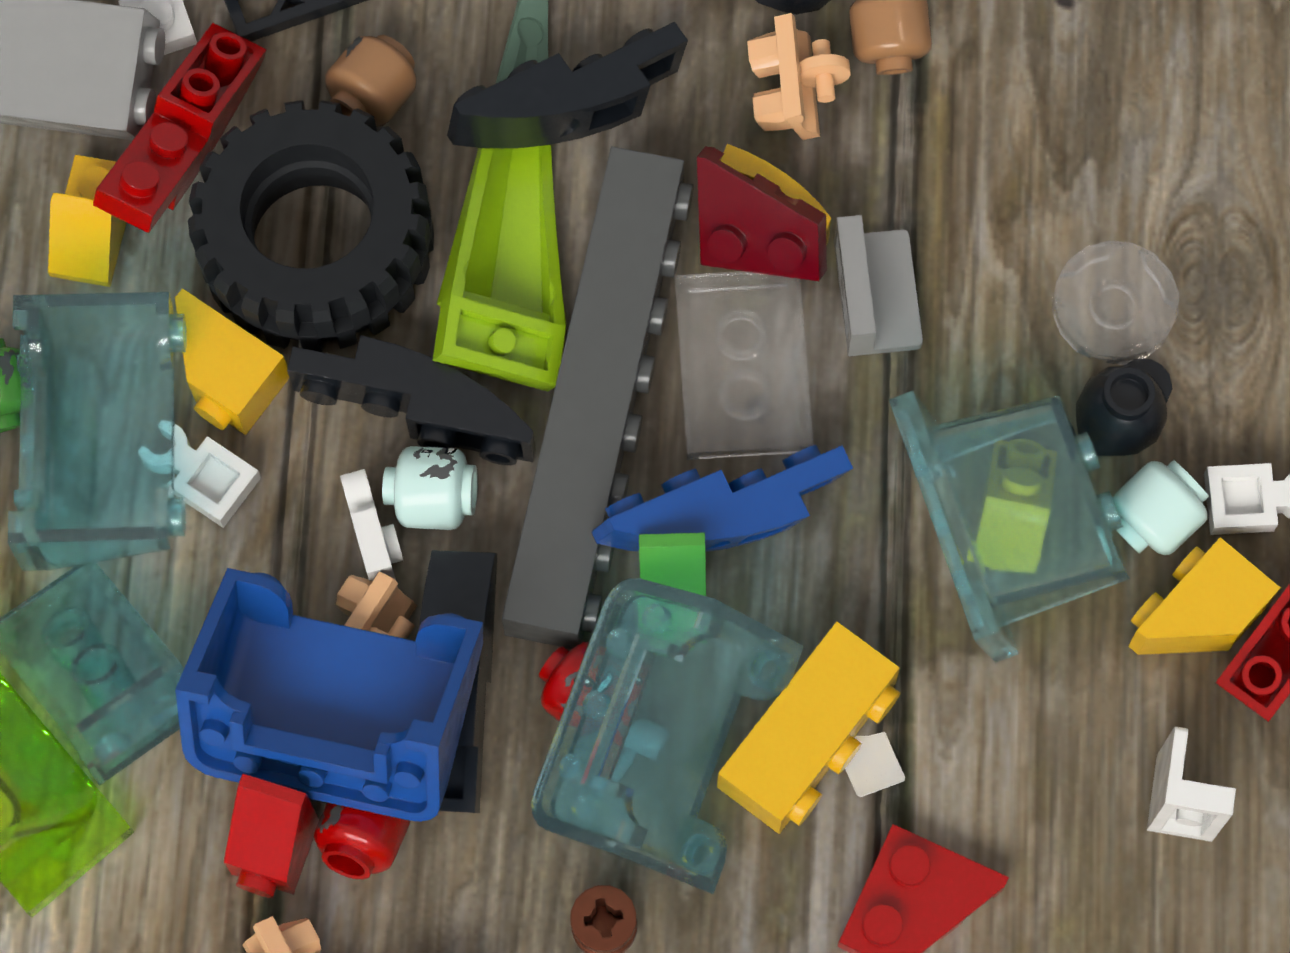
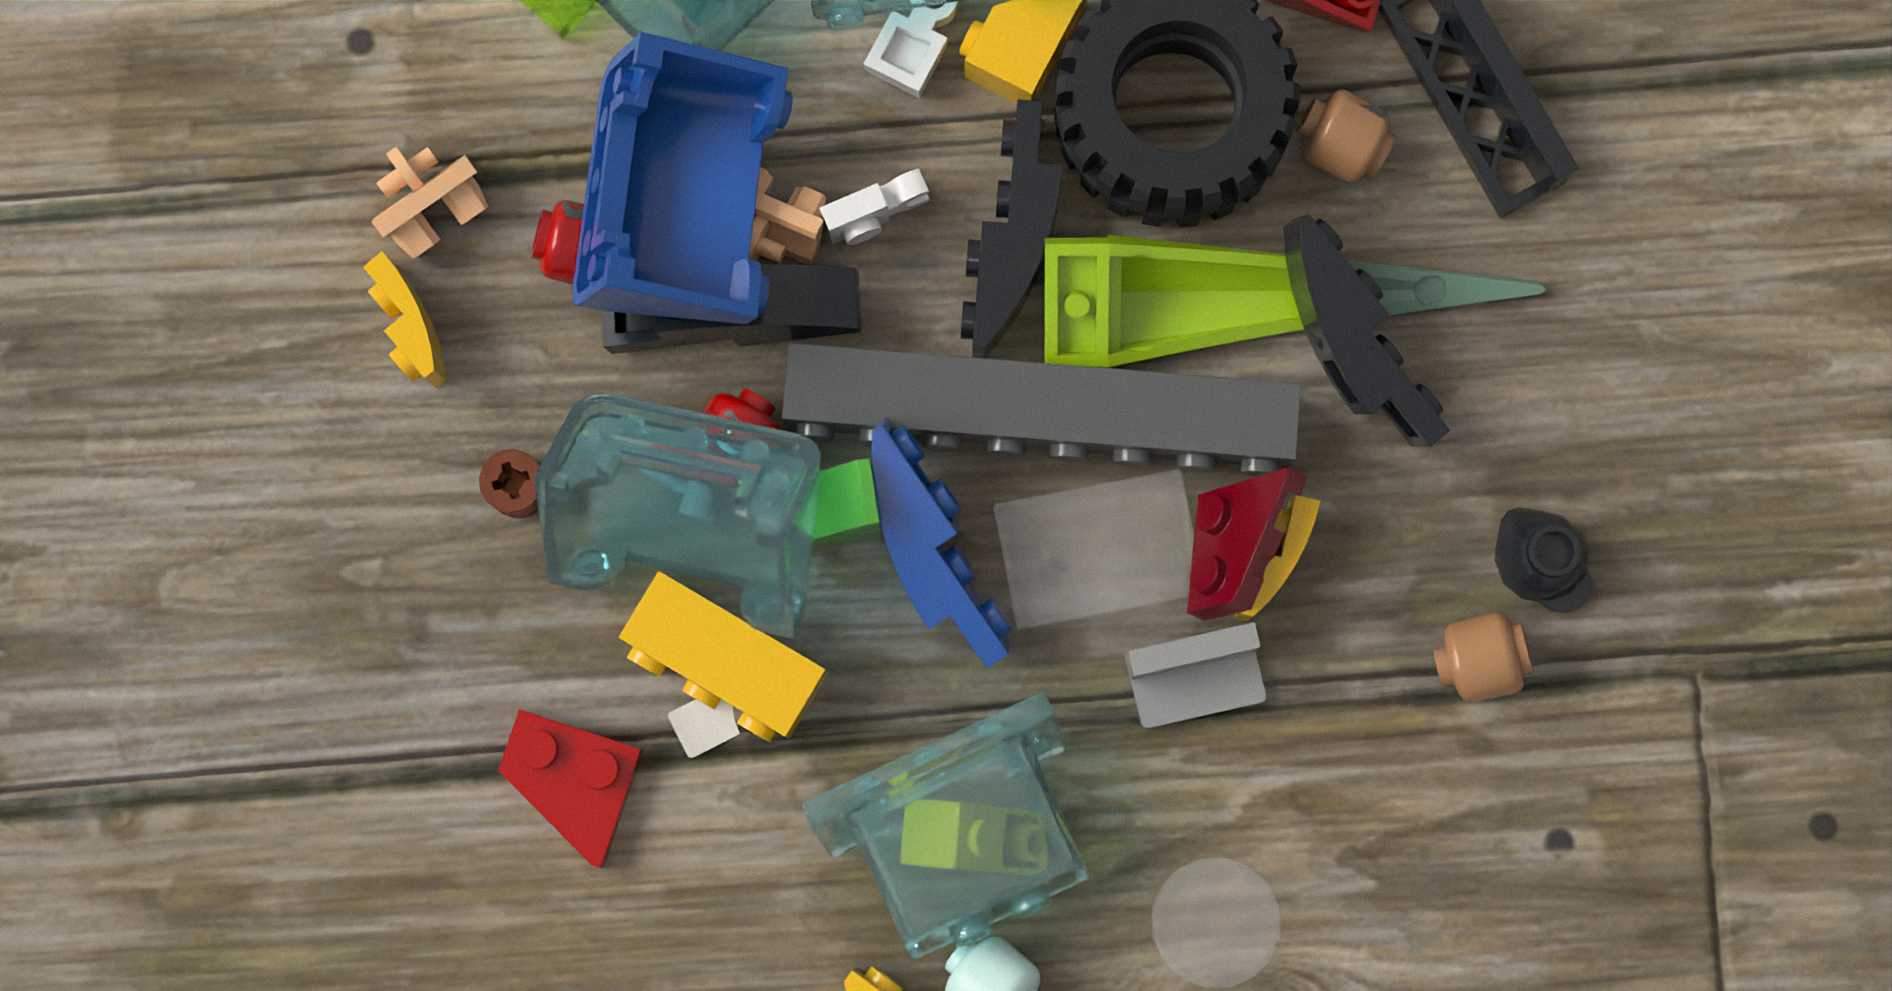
camera: 85 degrees right, 10 degrees up
red slope [224,773,319,898] -> none
light aqua head [382,446,478,530] -> none
light nougat hips [747,13,851,140] -> none
black piece [1076,359,1173,456] -> none

